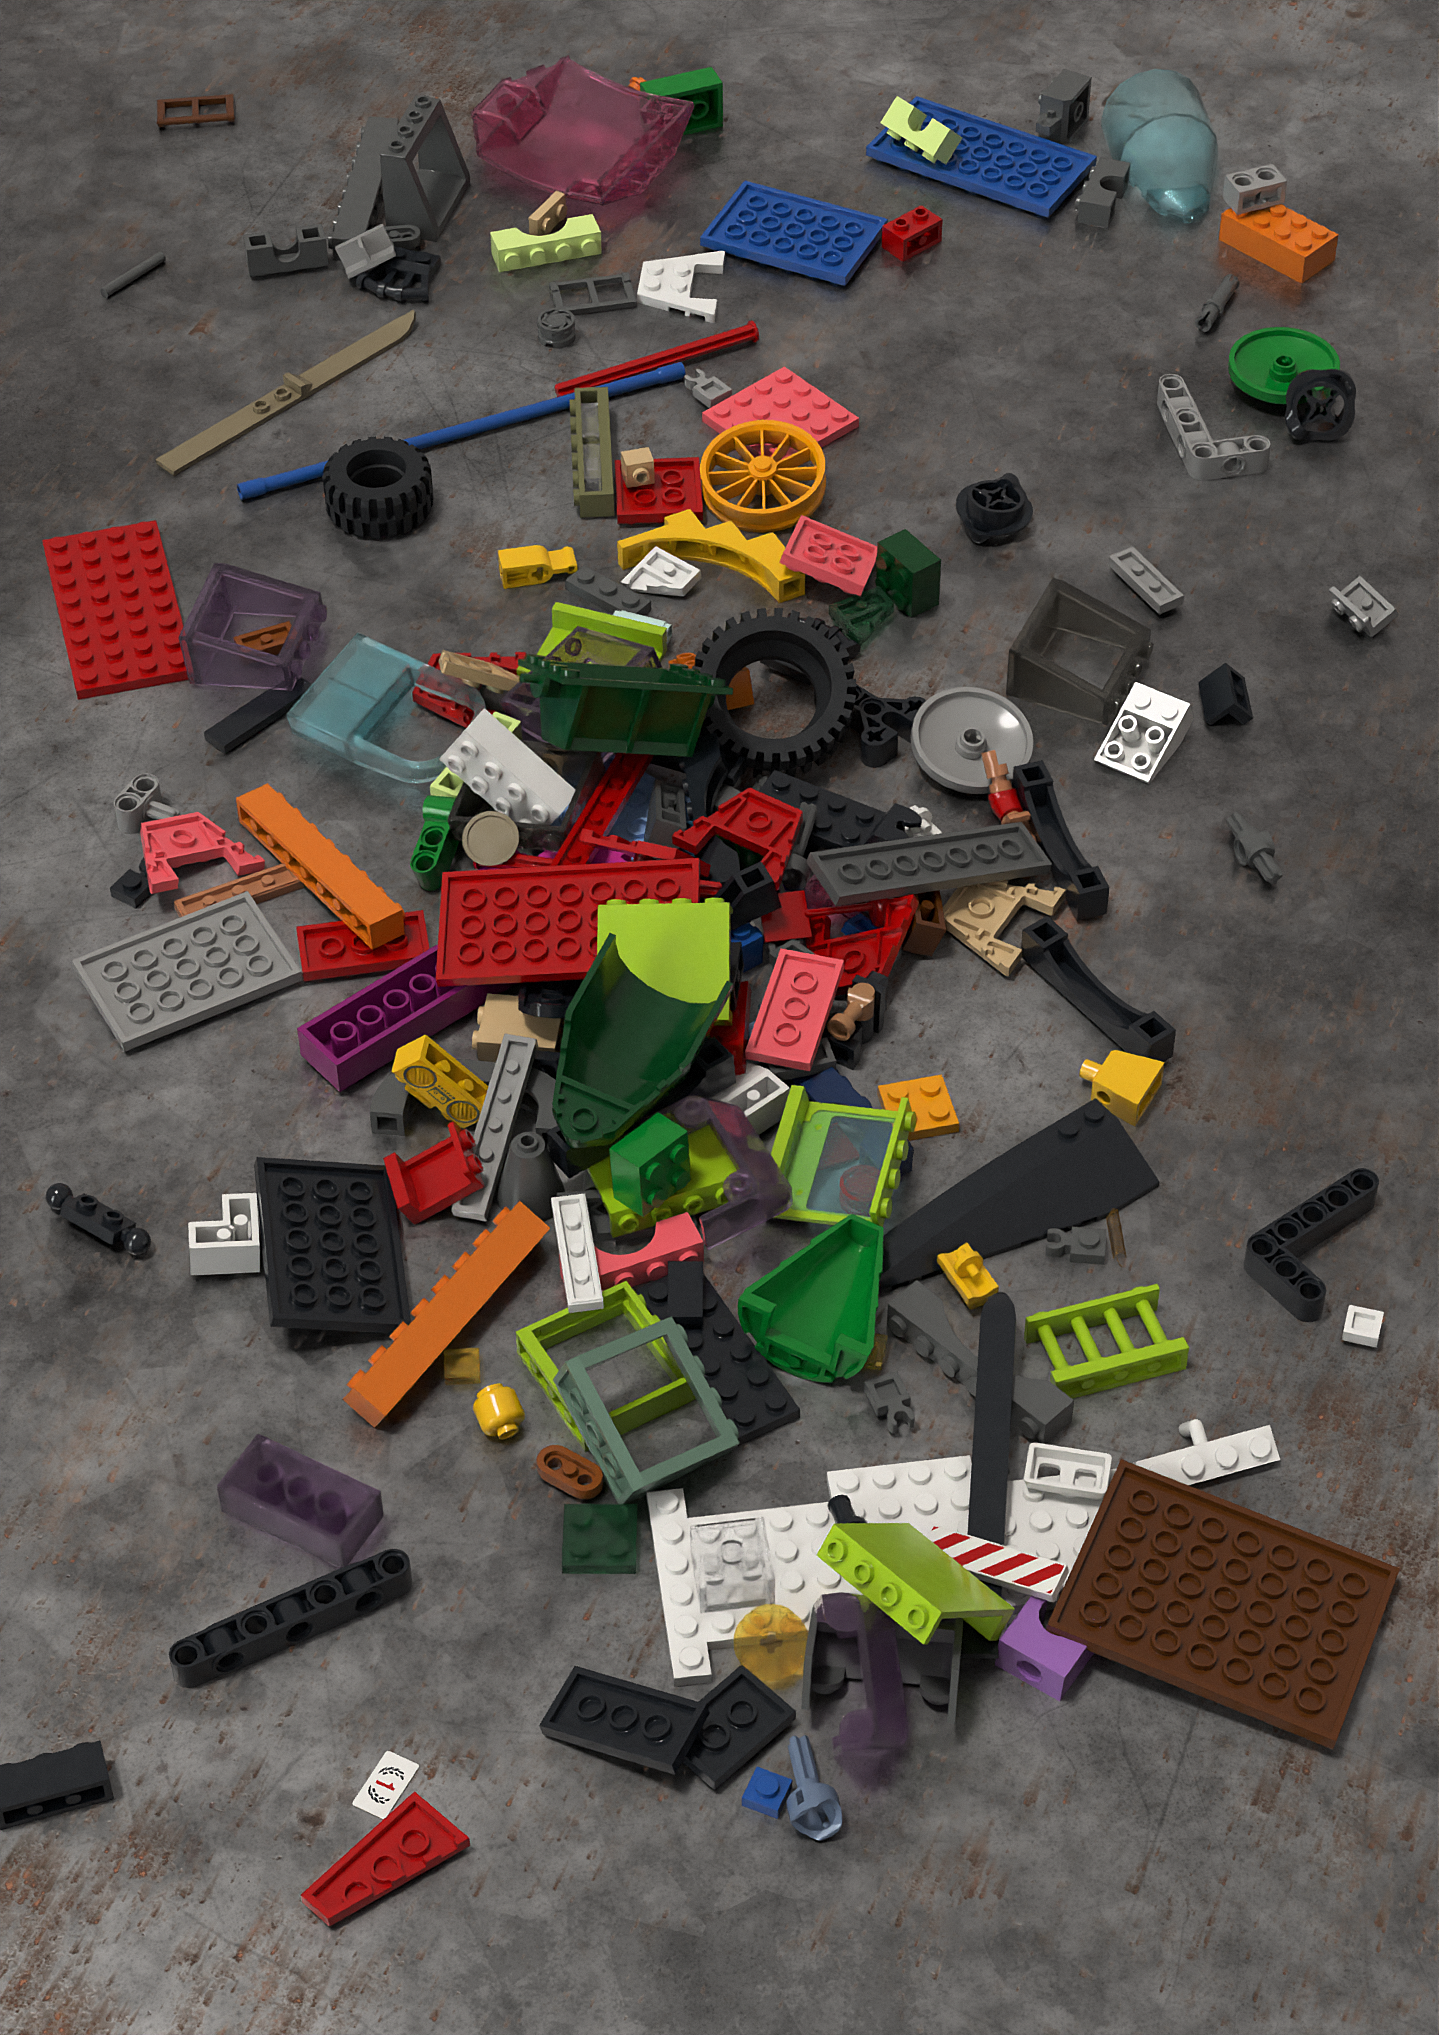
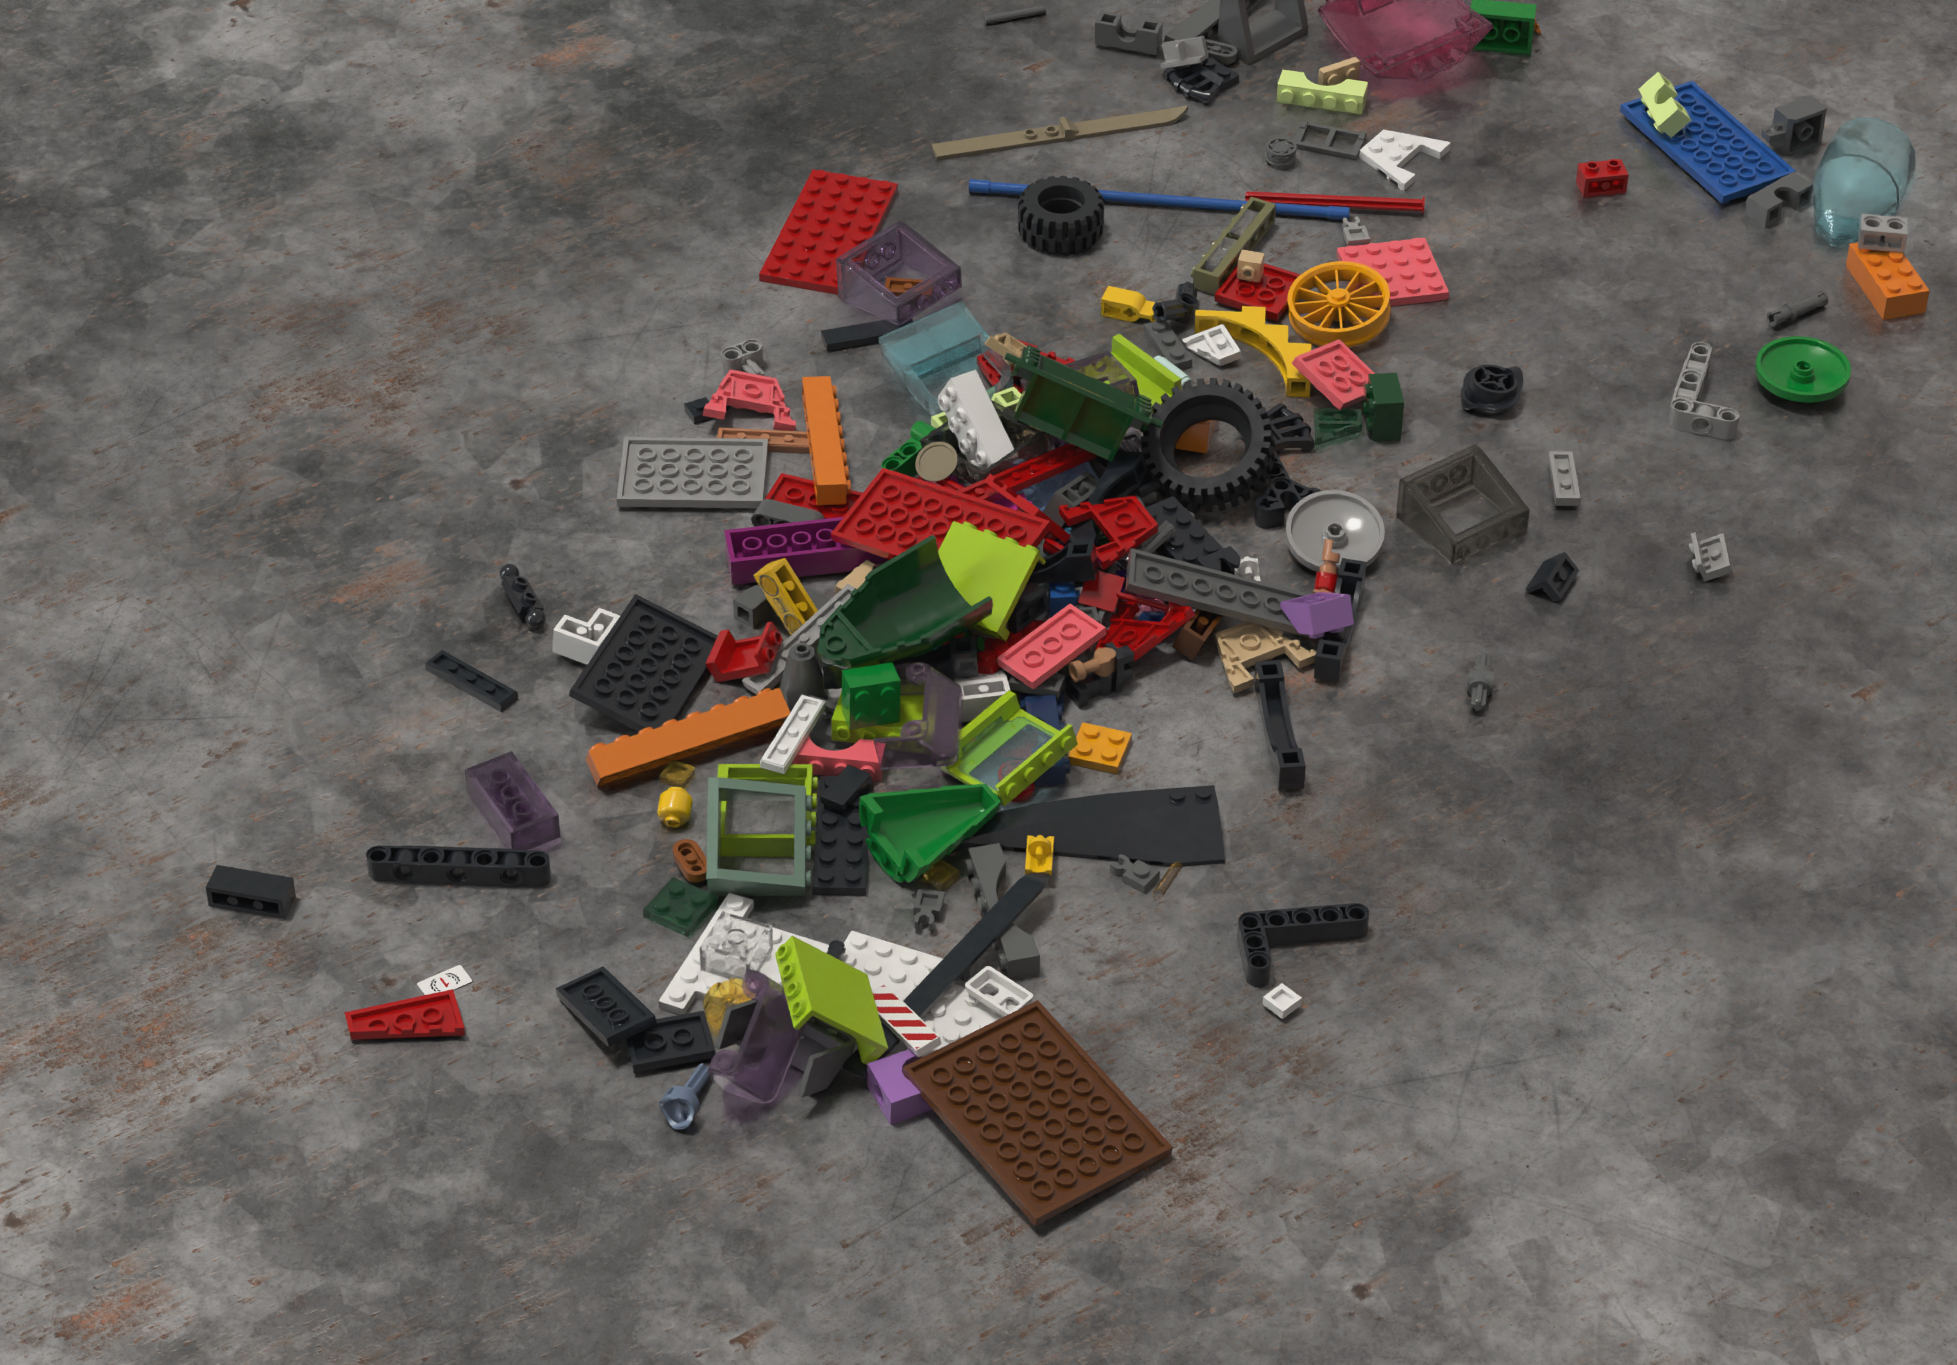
camera: 30 degrees right, 5 degrees down
blue plate [700,181,888,286] -> none
blue plate [742,1767,793,1819] -> none
lime fence [1024,1284,1189,1399] -> none
yellow torso [1079,1050,1164,1126] -> none
white slope [1094,682,1194,784] -> none
white plate [1133,1419,1280,1485] -> none
black piece [1285,369,1356,441] -> none
none -> black tile [425,650,518,712]
none -> dark grey beam [751,499,825,527]
none -> black piece [1152,281,1198,324]
none -> medium lavender slope [1280,592,1354,638]

